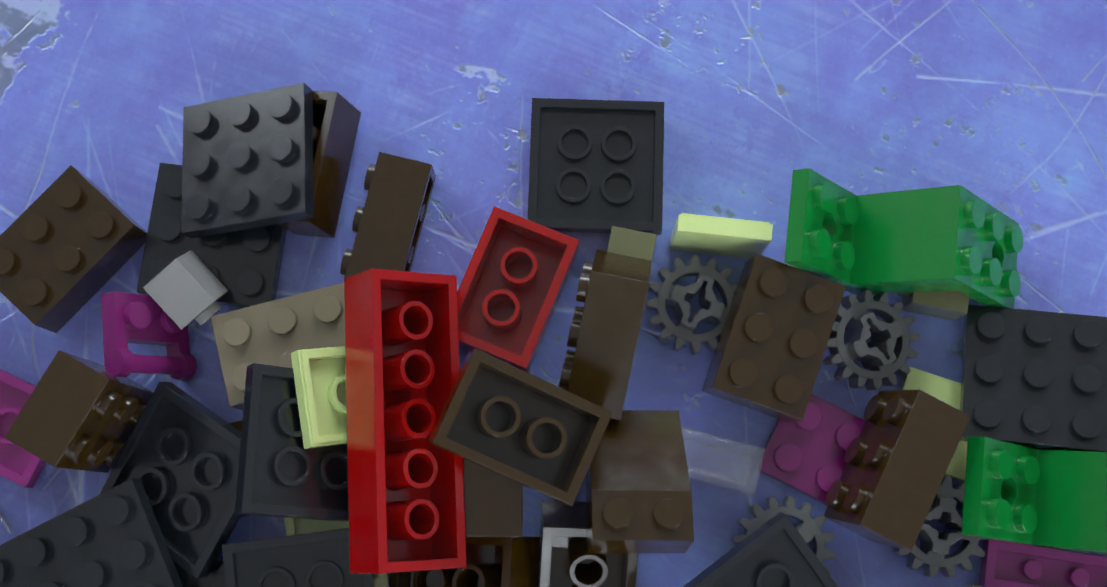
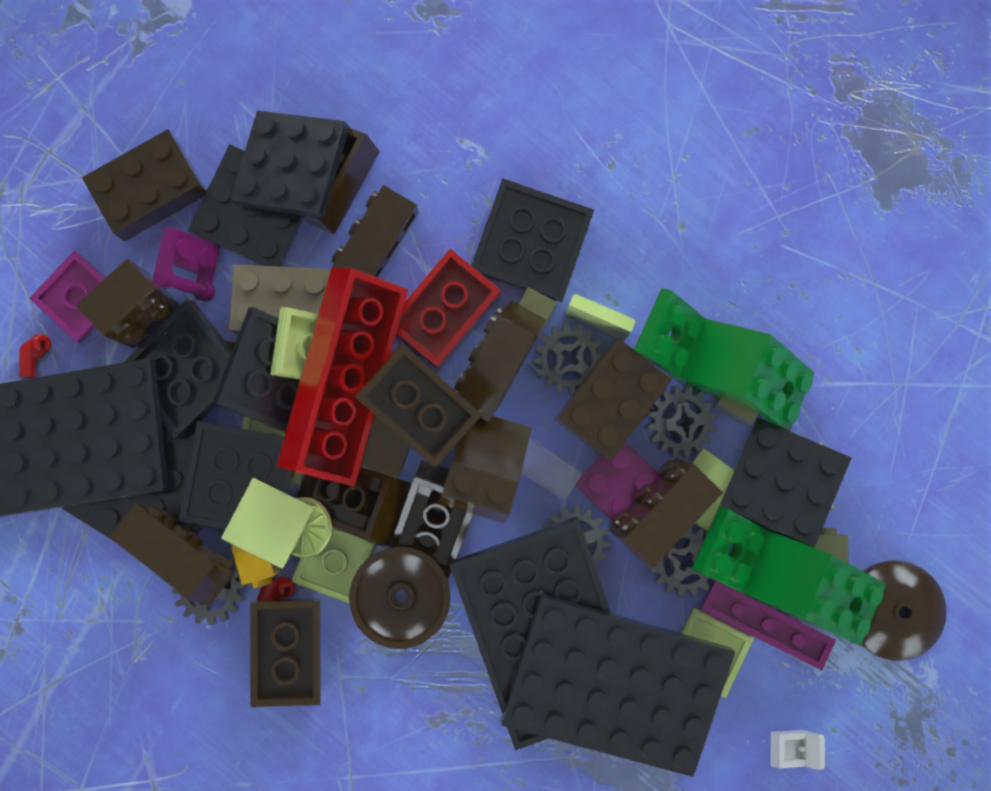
camera: 15 degrees right, 5 degrees up
light grey brick [143,250,228,330] -> none

